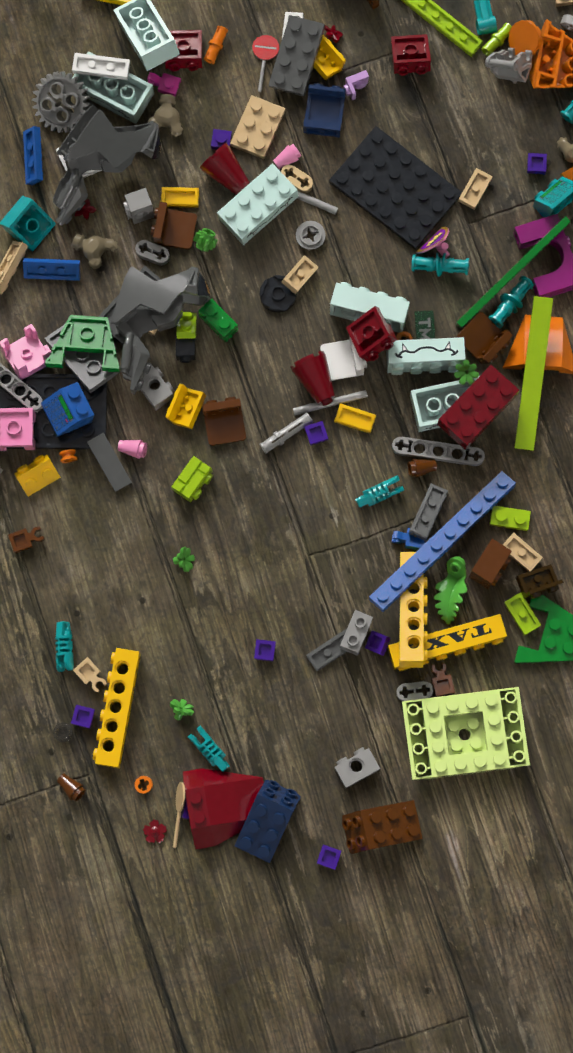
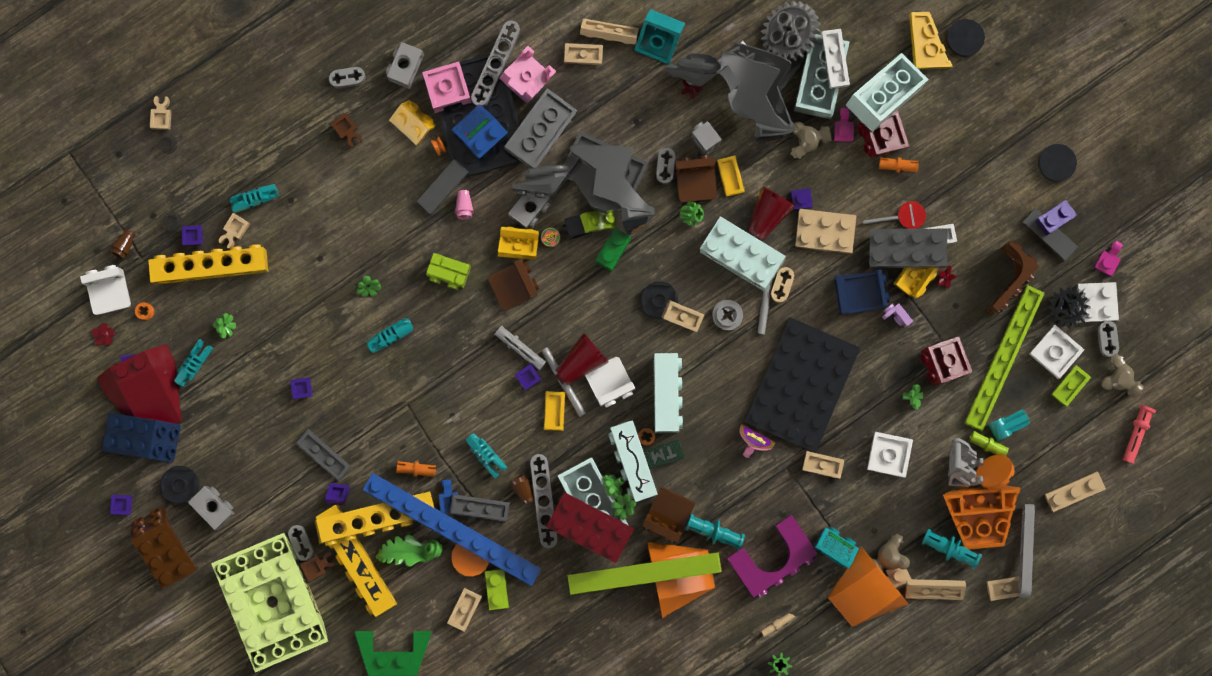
camera: 70 degrees right, 5 degrees up
blue plate [23,126,43,186] -> none
blue plate [23,258,81,281] -> none
wing [45,315,120,372] -> none
dark tan animal [71,234,118,269] -> none
tan piece [173,782,185,848] -> none
bright pink cone [273,144,301,169] -> none
light grey brick [340,610,373,656] -> none
dark red plate [346,306,397,361] -> none
teal piece [411,253,469,277] -> none
green tile [455,216,570,328] -> none
reddish brown brick [469,539,512,589] -> none
lime plate [504,592,541,636] -> none
dark brown bracket [515,564,564,599] -> none
dark purple plate [527,153,547,174] -> none
none -> white bracket [80,265,131,315]
none -> black tile [160,466,200,504]
none -> teal hinge [366,318,413,353]
none -> orange pin [396,461,436,478]
none -> orange tile [452,544,489,577]
none -> tile [541,228,560,247]
none -> tan plate [564,43,603,65]
none -> bright green plant [602,474,624,499]
none -> white plate [867,432,913,478]
none -> bright green plant [903,384,923,410]

